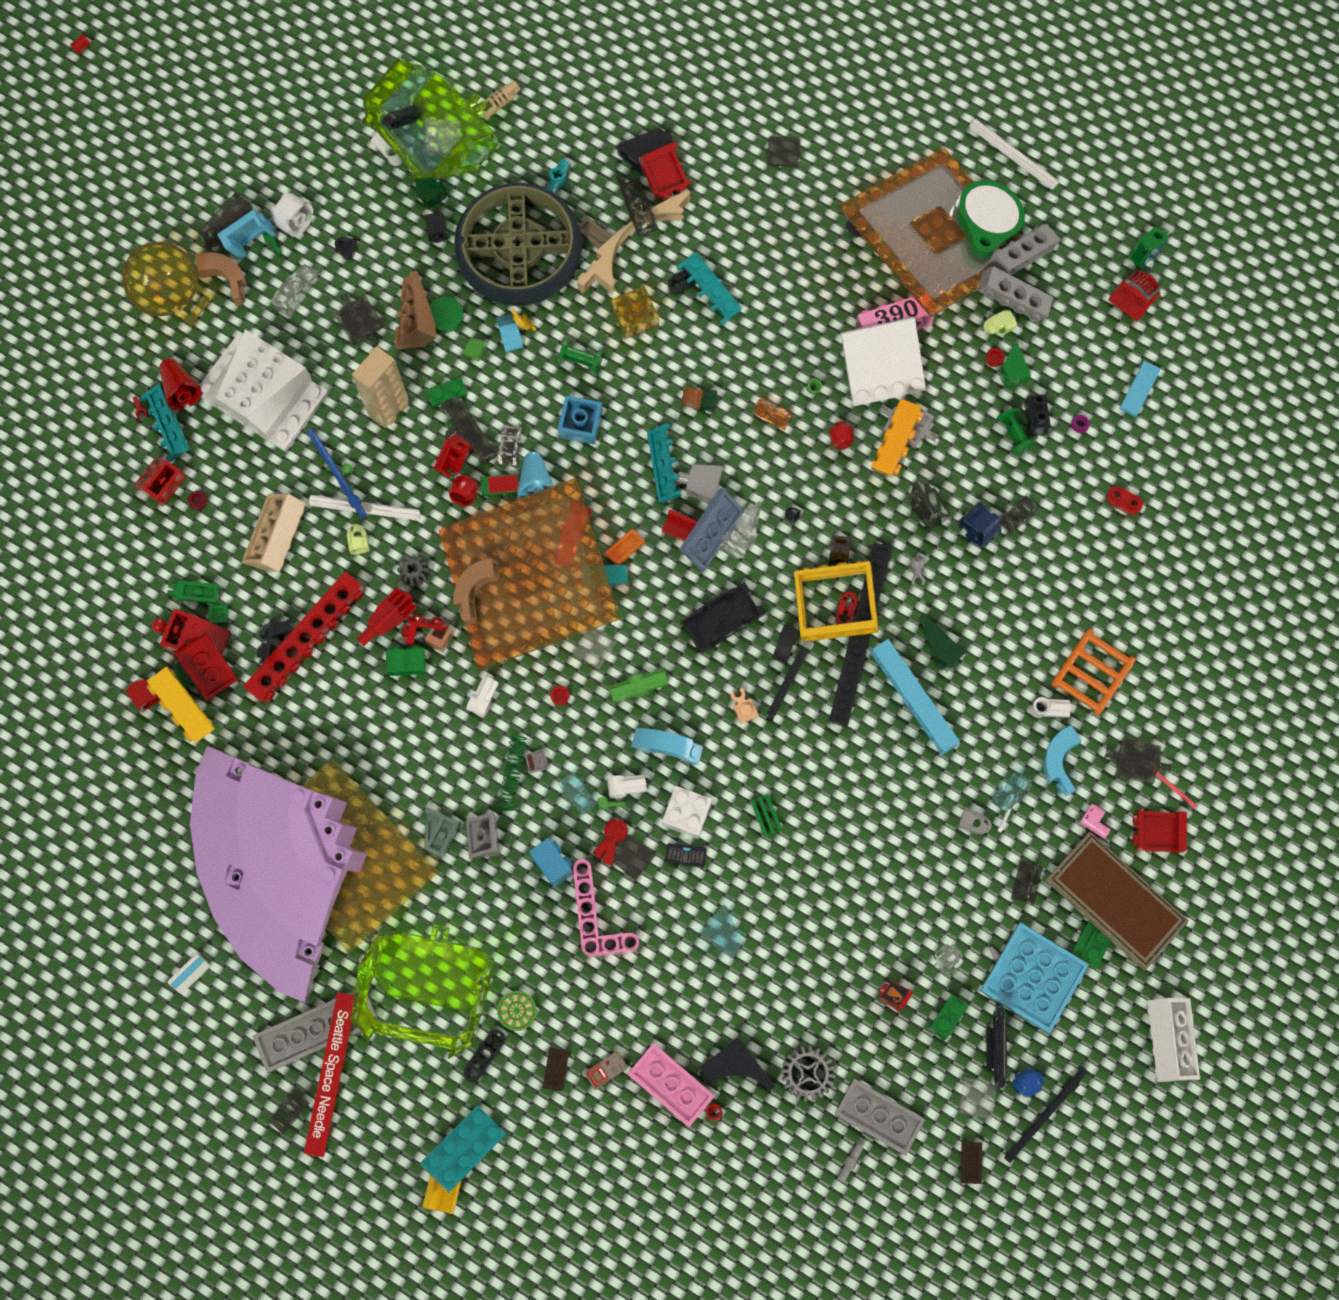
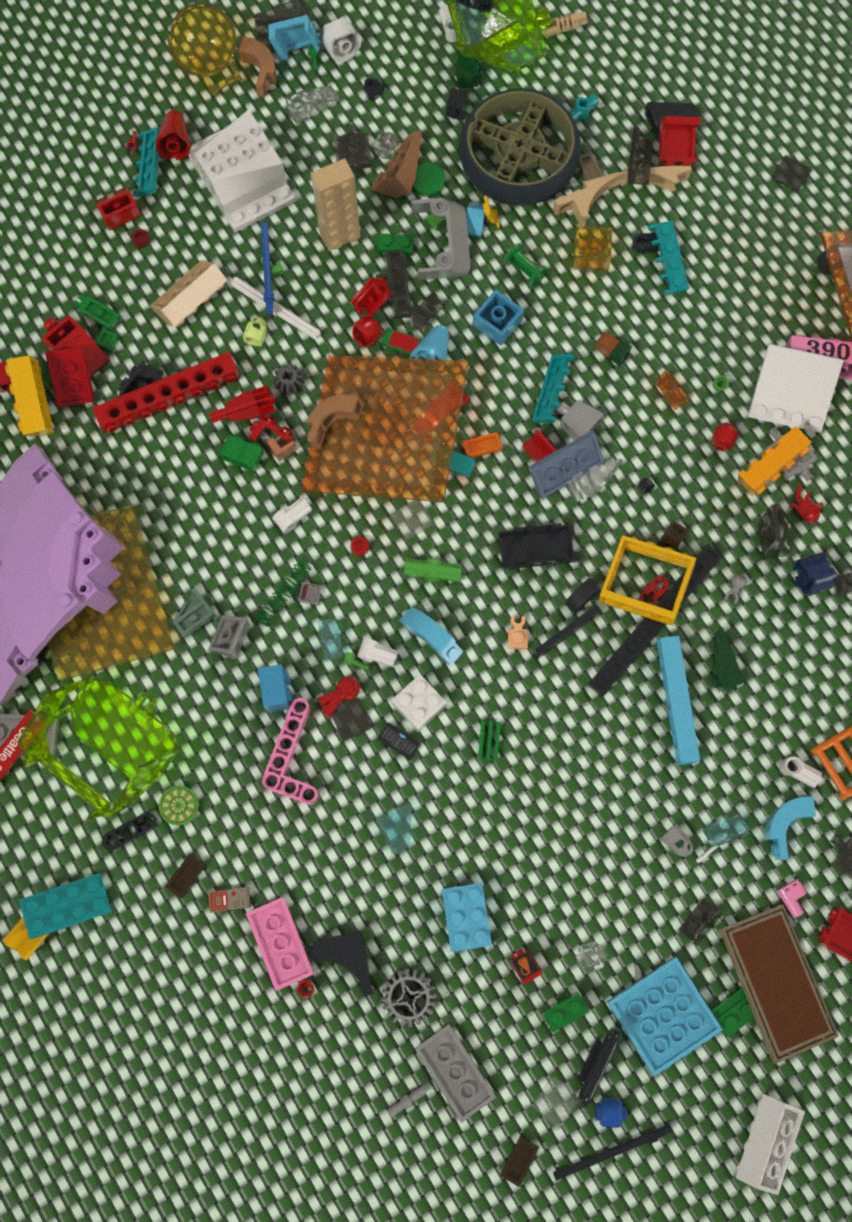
camera: 25 degrees right, 0 degrees up
none -> clear head [373,132,399,159]
none -> light grey windscreen [412,198,471,280]
none -> medium azure brick [442,883,492,952]
none -> red piece [788,483,824,524]

